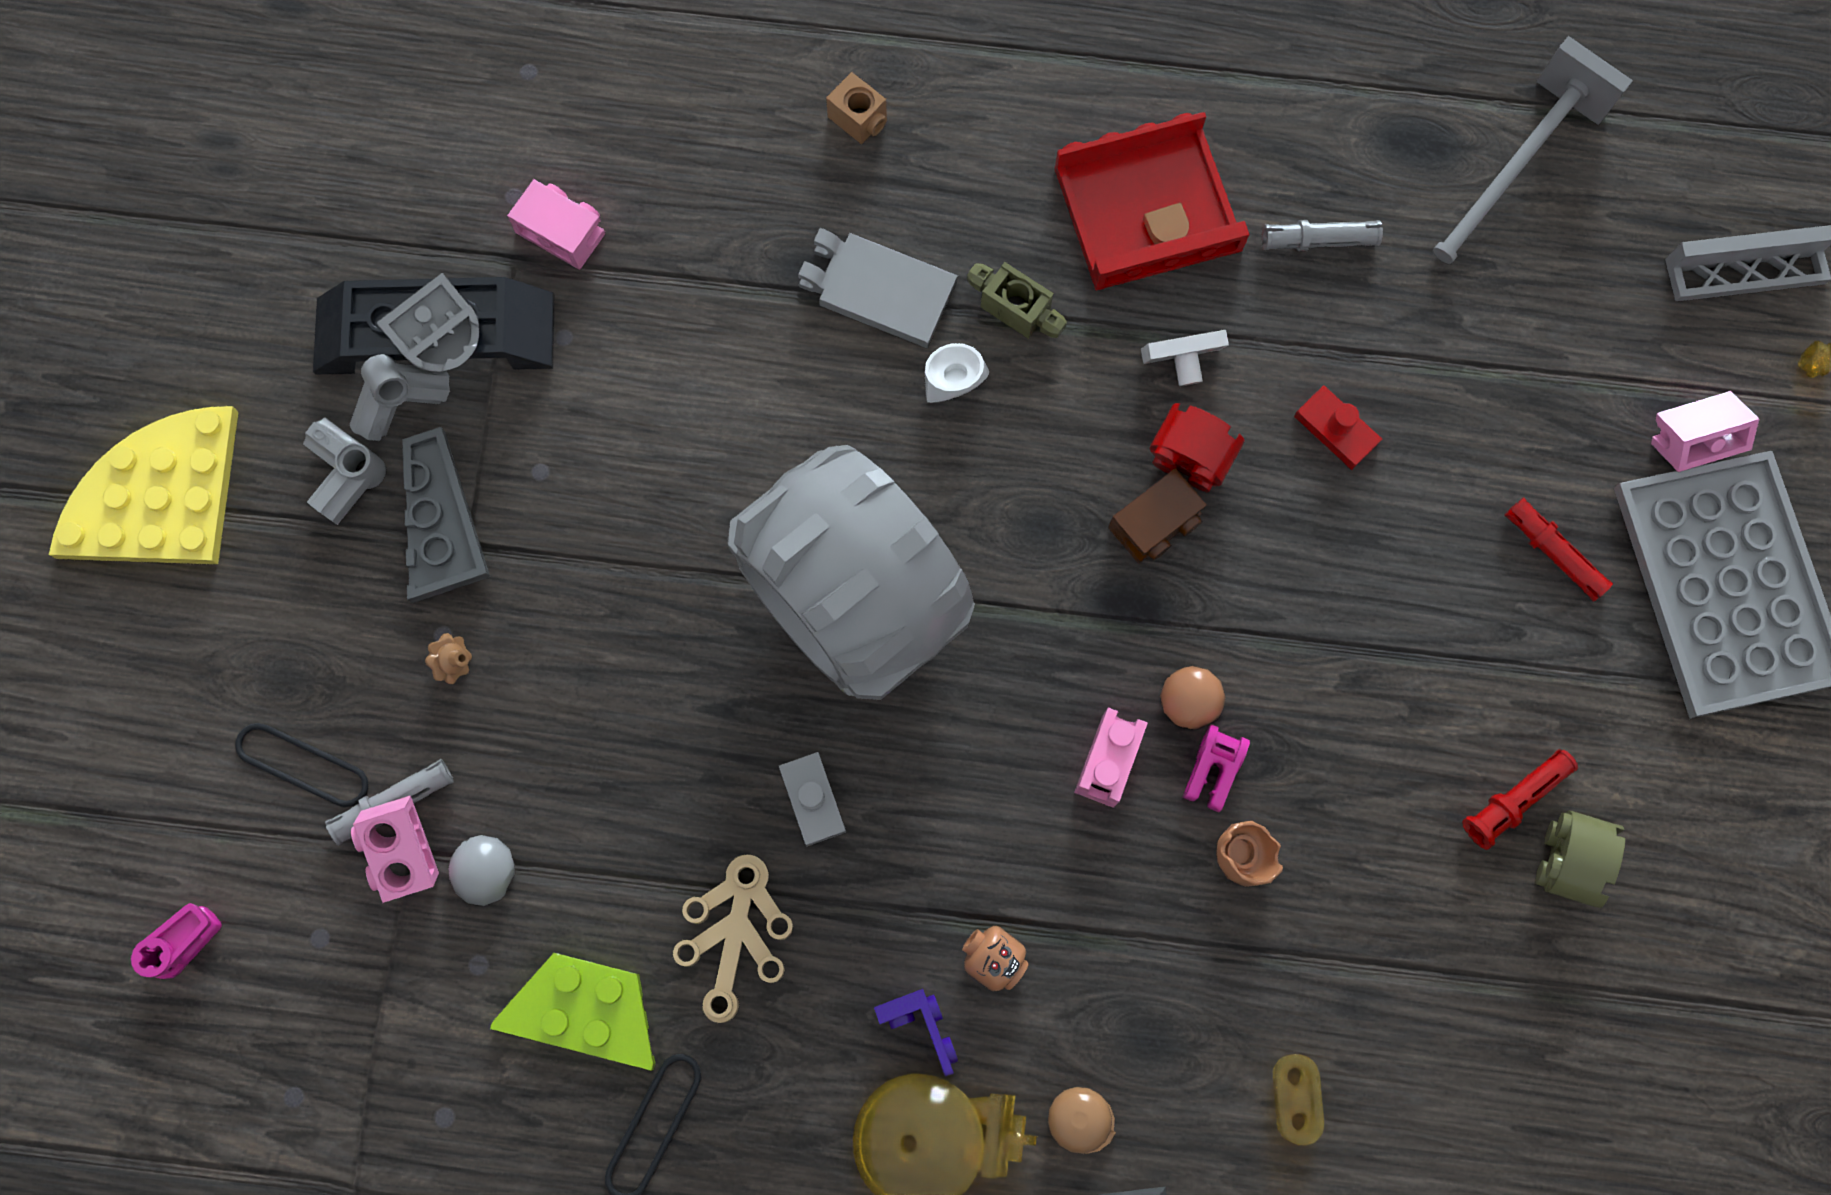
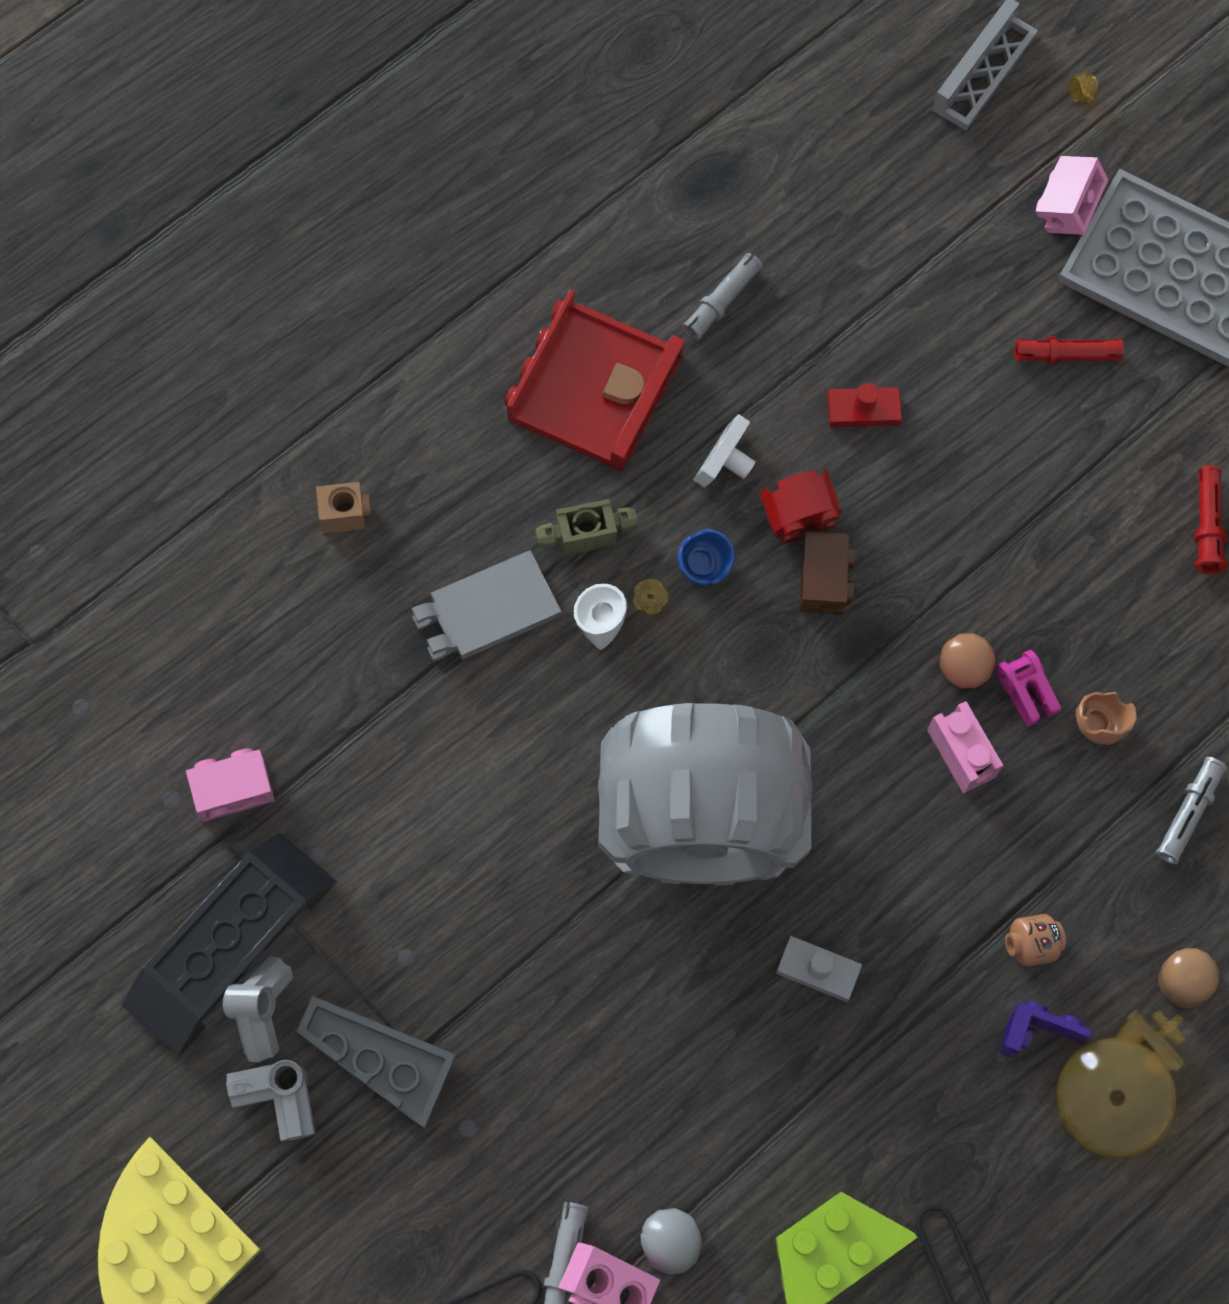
camera: 50 degrees left, 5 degrees down
light grey slope [377,273,479,372] -> none
medium nougat plant [425,633,472,684] -> none
tan plant [673,855,793,1023] -> none
light grey tile [1433,36,1633,264] -> none
none -> clear yellow plate [633,579,669,614]
none -> blue hair [677,529,735,586]
none -> light grey pin [1155,757,1227,864]

